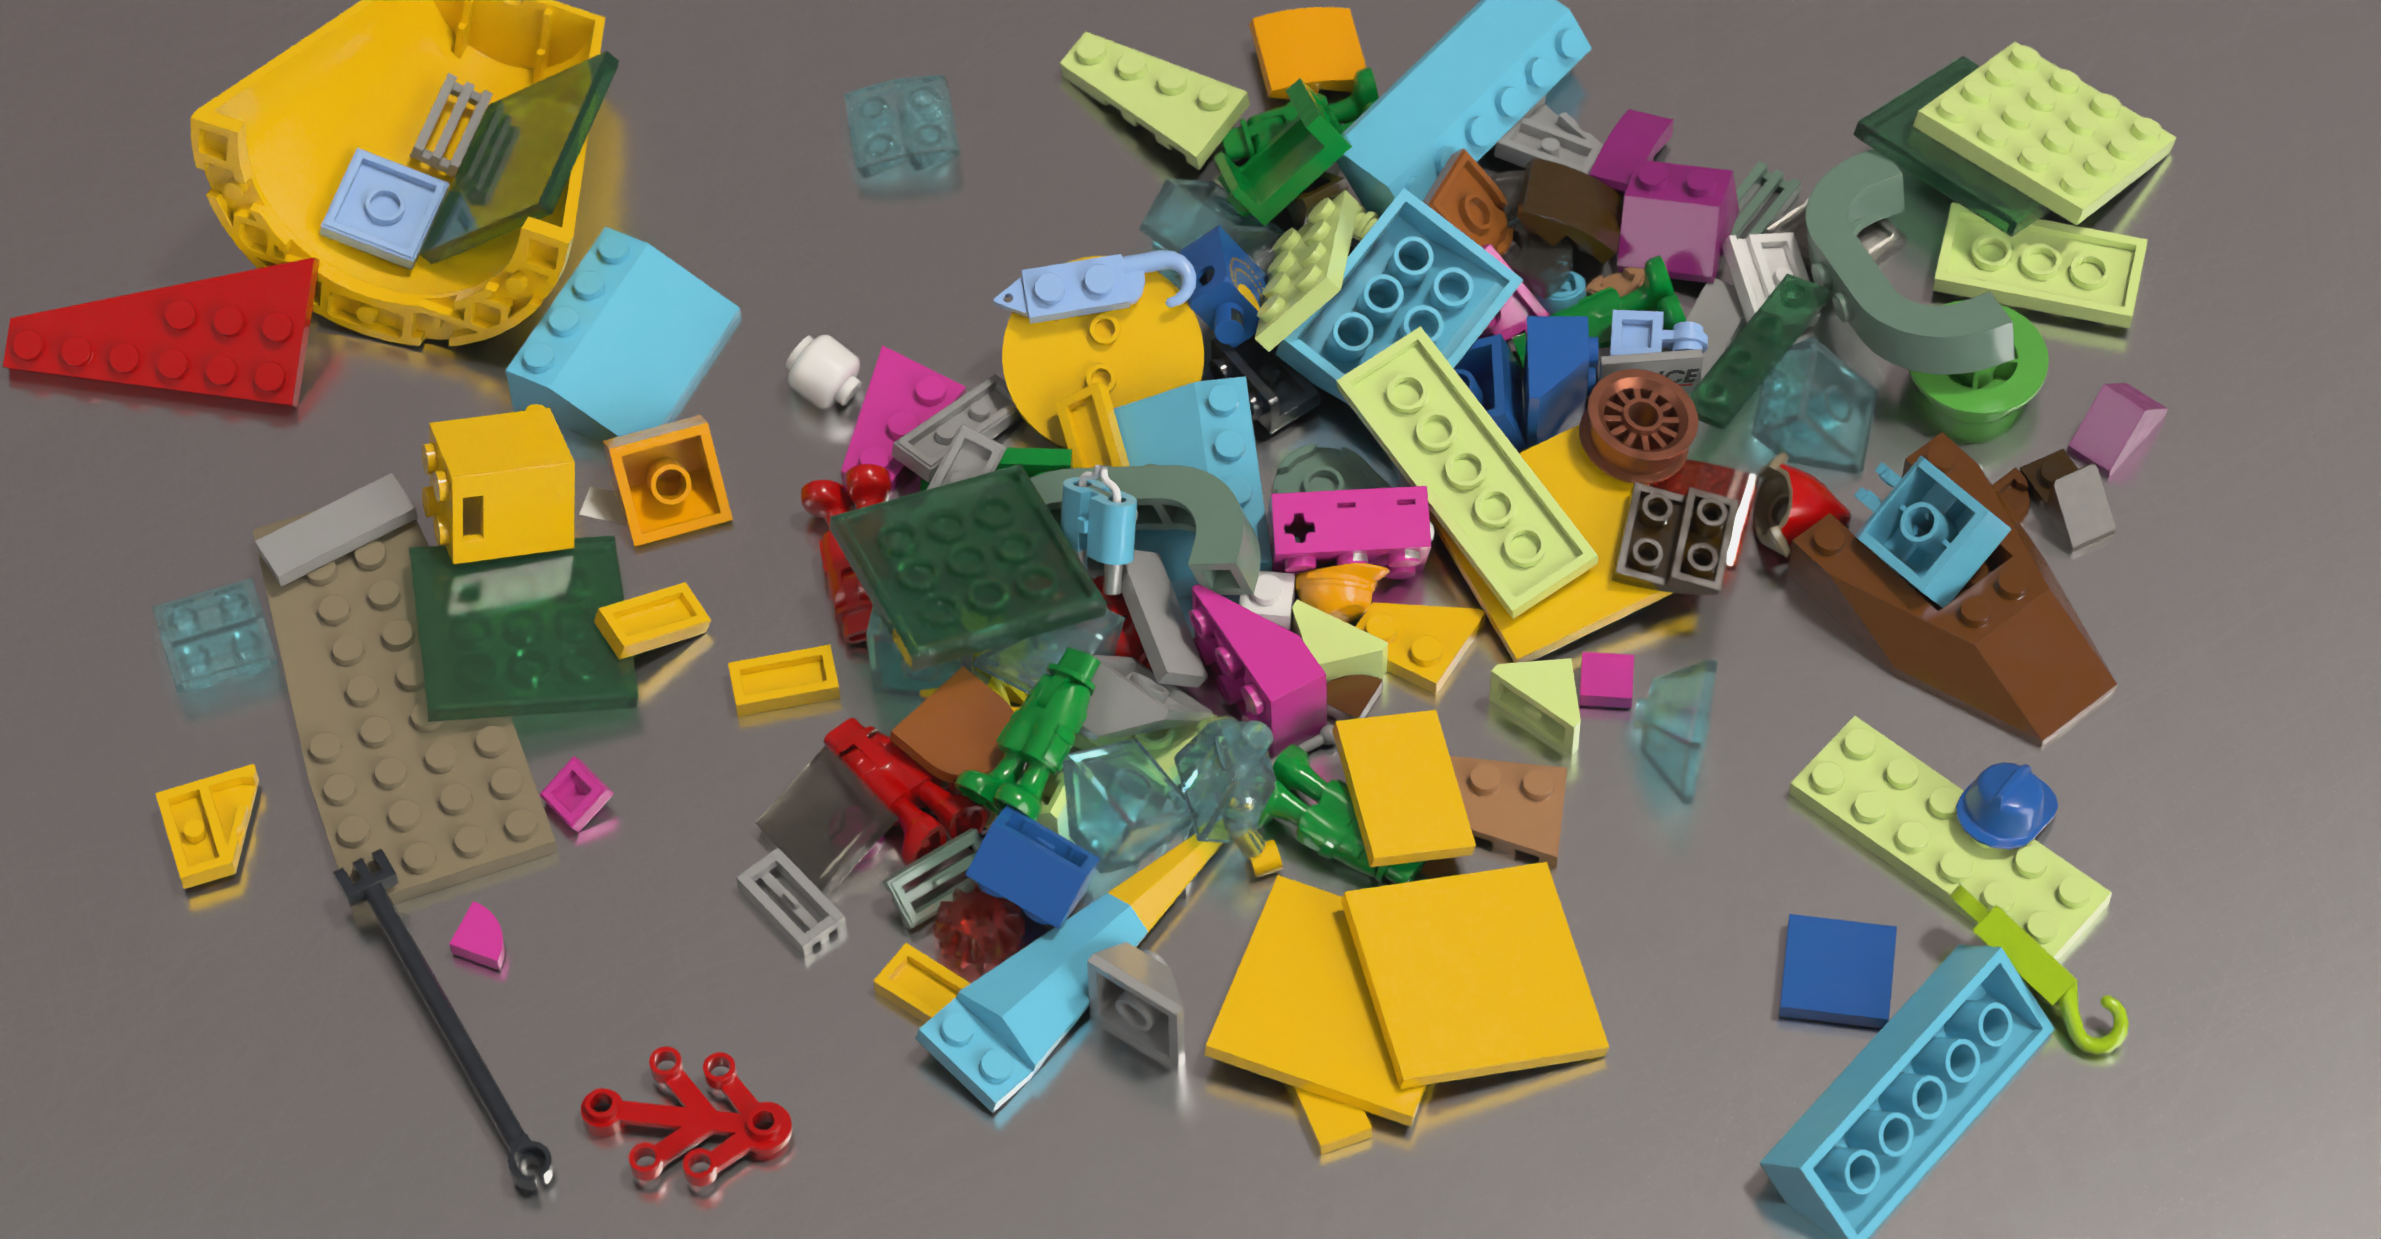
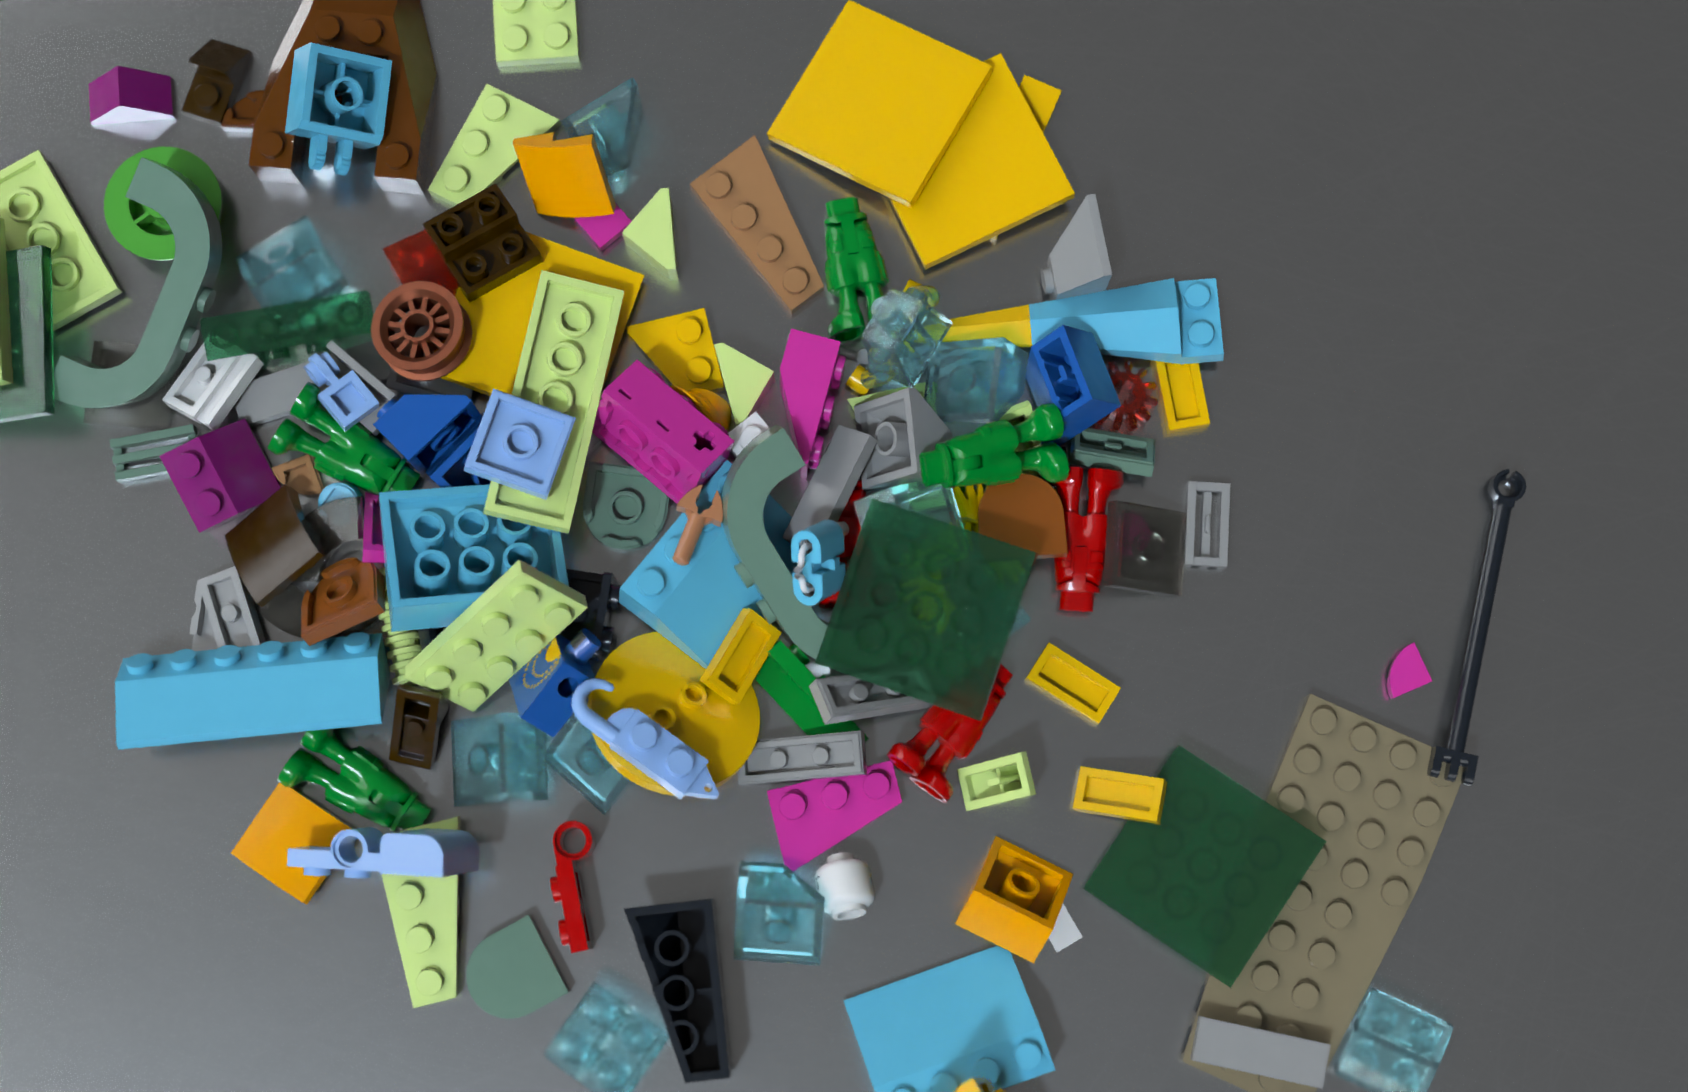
camera: 140 degrees left, 25 degrees up
yellow wing [155,764,259,889] -> none
yellow container [421,404,575,564] -> none
dark pink tile [539,756,614,832] -> none
red plant [580,1046,792,1187] -> none
green panel [1214,78,1352,226] -> none
reddish brown tile [1326,675,1383,720] -> none
yellow tile [1332,710,1476,867] -> none
magenta slope [1589,109,1674,194] -> none
hat [1753,452,1852,557] -> none
none -> light blue plate [287,827,479,878]
none -> yellowish green wing [428,84,561,206]
none -> light blue tile [464,388,576,500]
none -> sand green tile [466,915,570,1019]
none -> light orange slope [513,132,616,218]
none -> red plate [550,821,596,953]
none -> black wedge [624,899,732,1083]
none -> nougat bar [672,485,723,566]
none -> clear light blue slope [733,860,825,966]
none -> yellowish green slope [957,751,1036,811]

